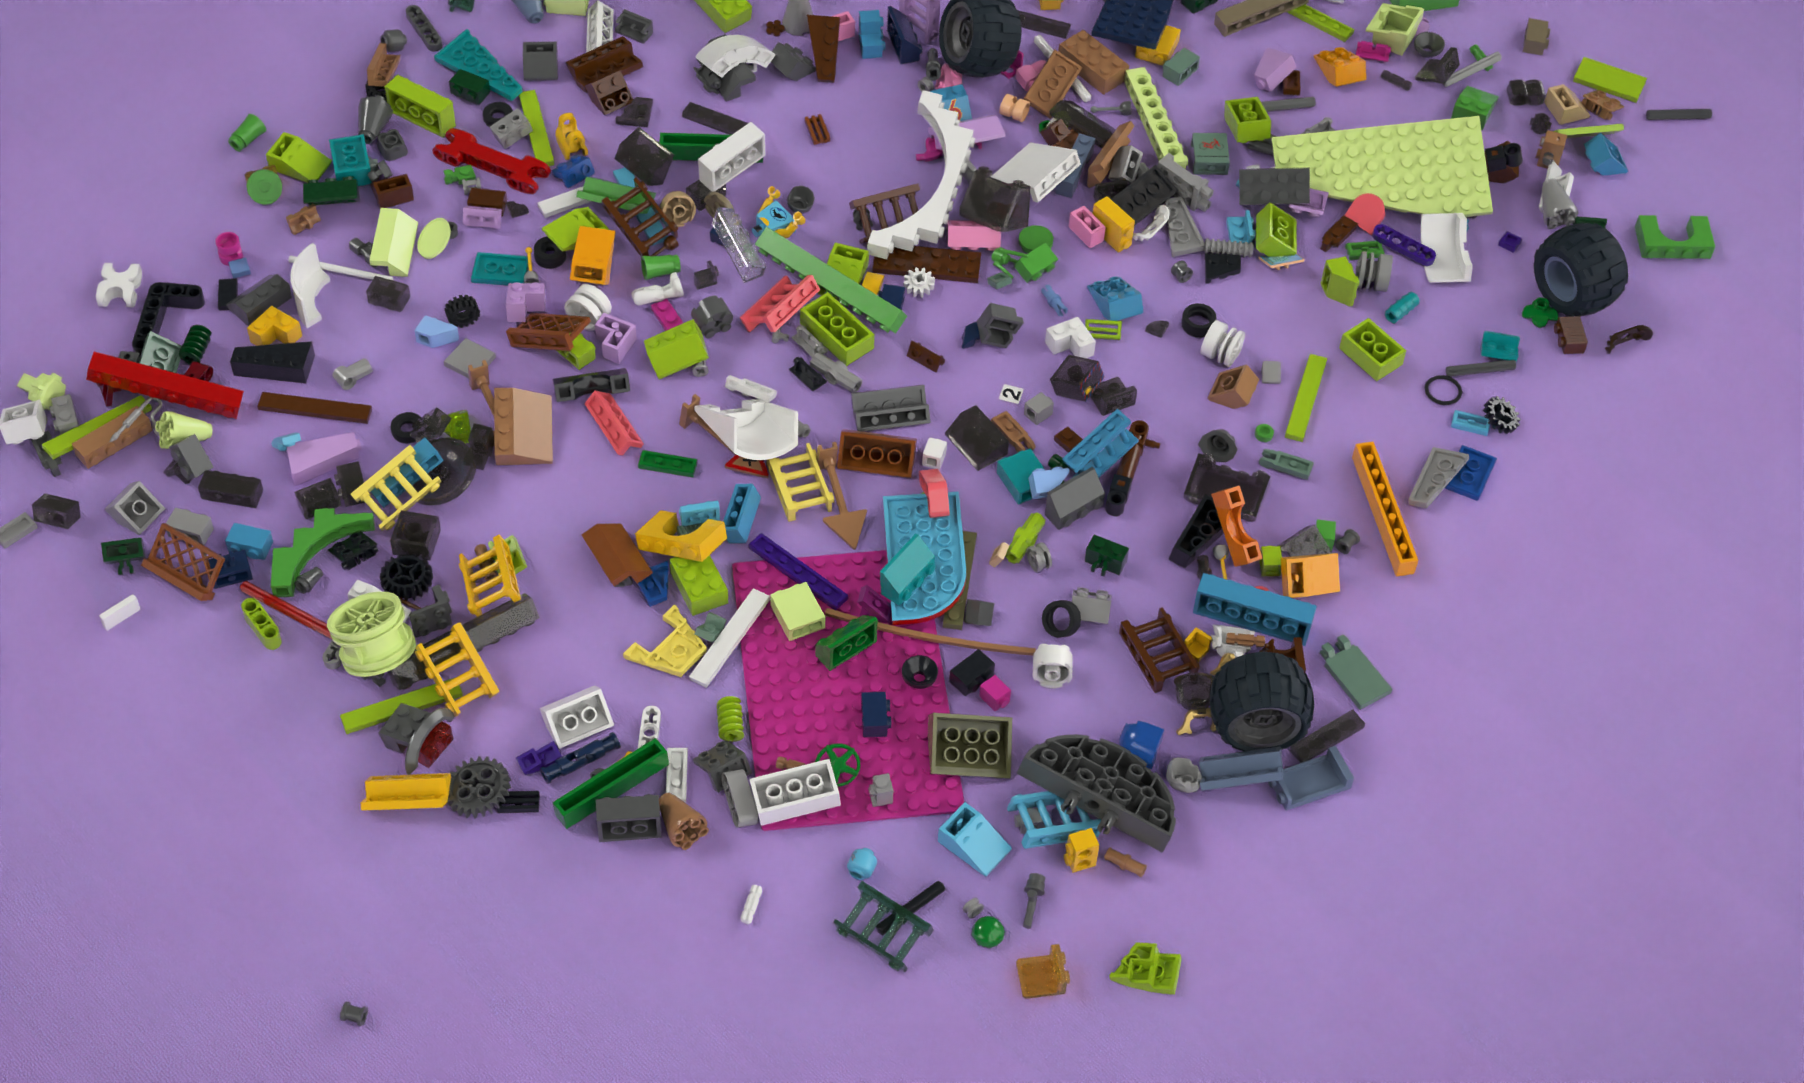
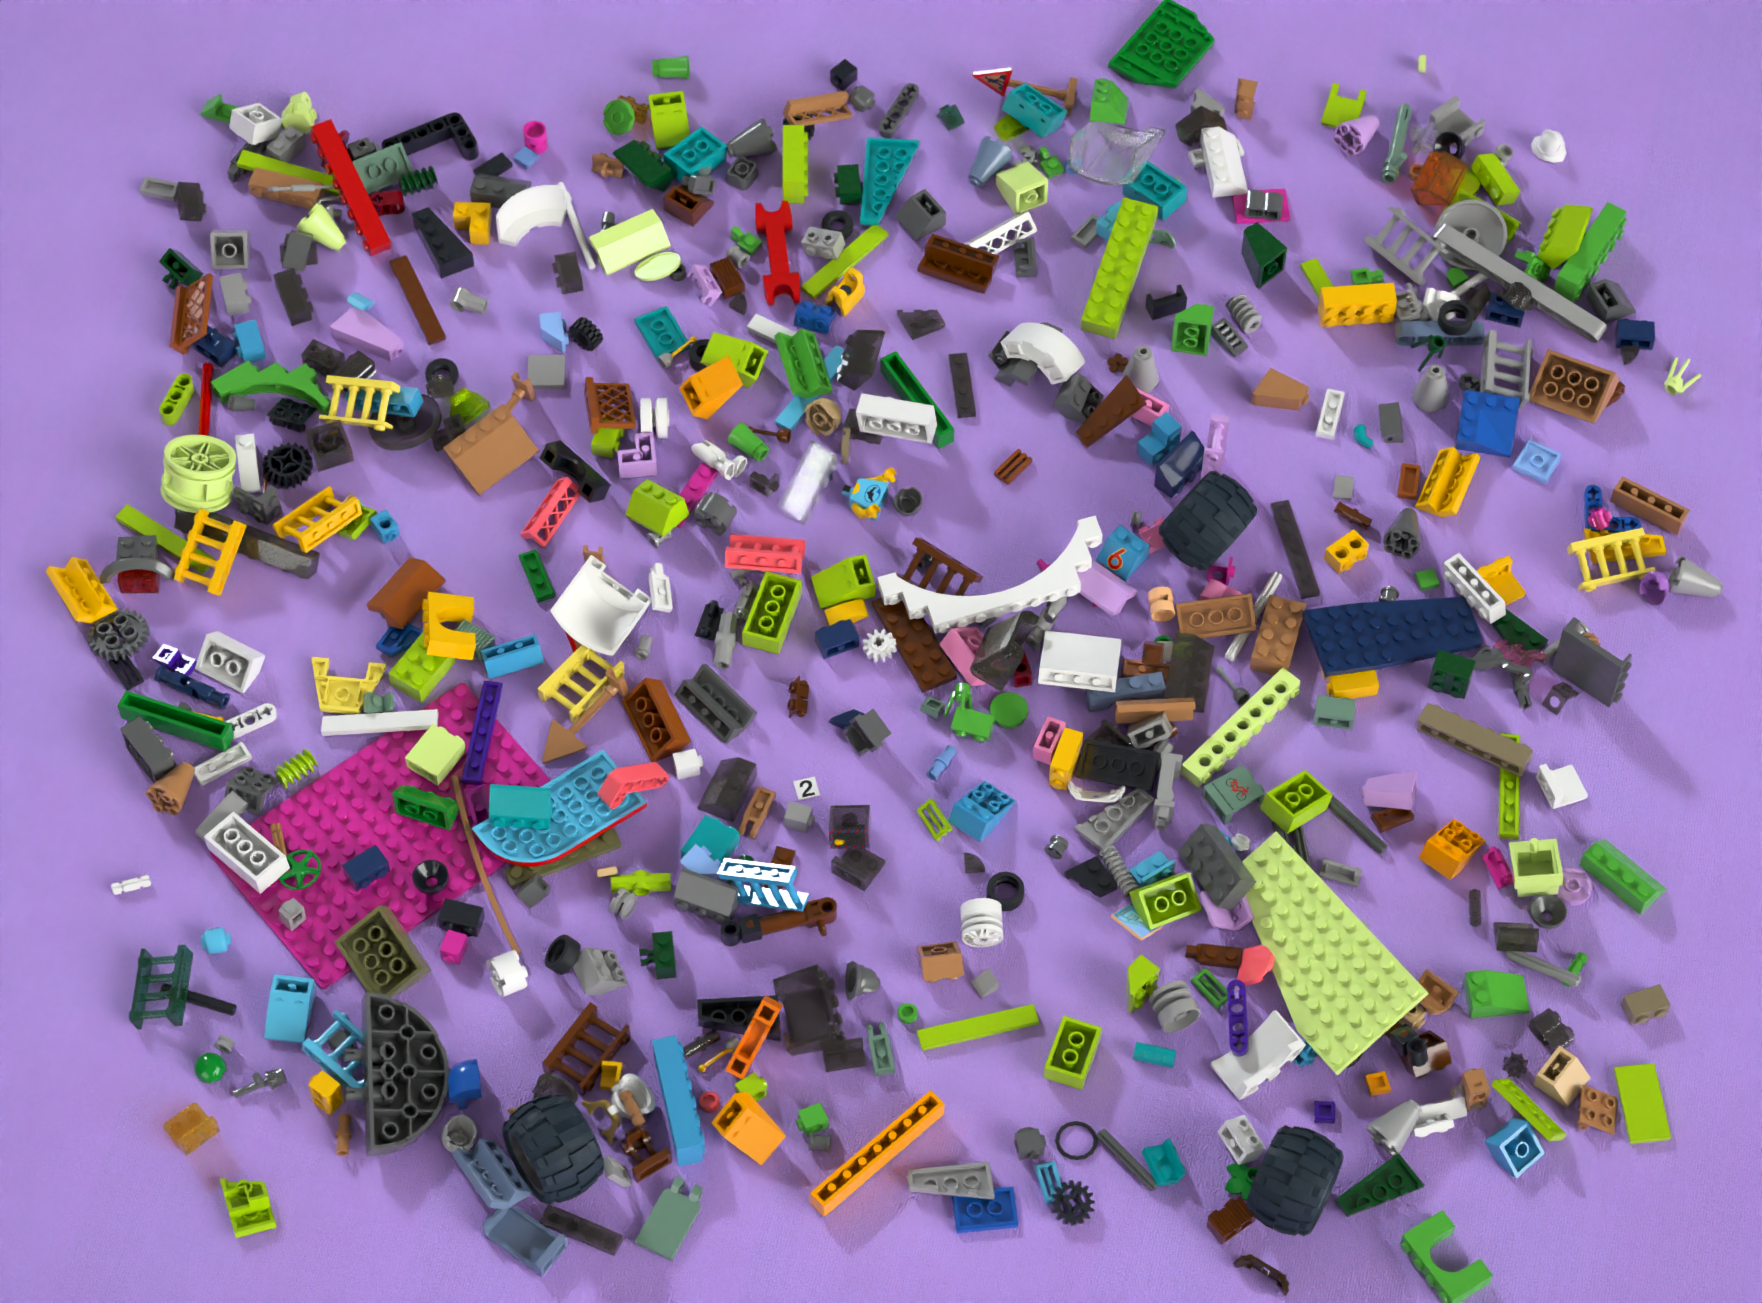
camera: 60 degrees right, 5 degrees up
white piece [96,263,142,308] -> none
white tile [99,594,141,631] -> none
lavender brick [506,282,546,322] -> none
reddish brown slope [585,70,634,115] -> none
reddish brown fence [601,177,678,256] -> none
medium azure bracket [679,501,720,526] -> none
bright green brick [755,227,907,334] -> none
dark grey pin [926,48,941,81] -> none
white brick [1045,317,1096,361] -> none
clear smoke bracket [1277,524,1332,557] -> none
black axle [1646,109,1712,120] -> none
none -> dark azure brick [370,510,400,544]
none -> clear smoke panel [822,1037,866,1072]
none -> black brick [830,59,857,91]
none -> dark grey brick [1014,1127,1046,1161]
none -> white brick [1218,1115,1265,1165]
none -> light orange tile [1365,1071,1391,1096]

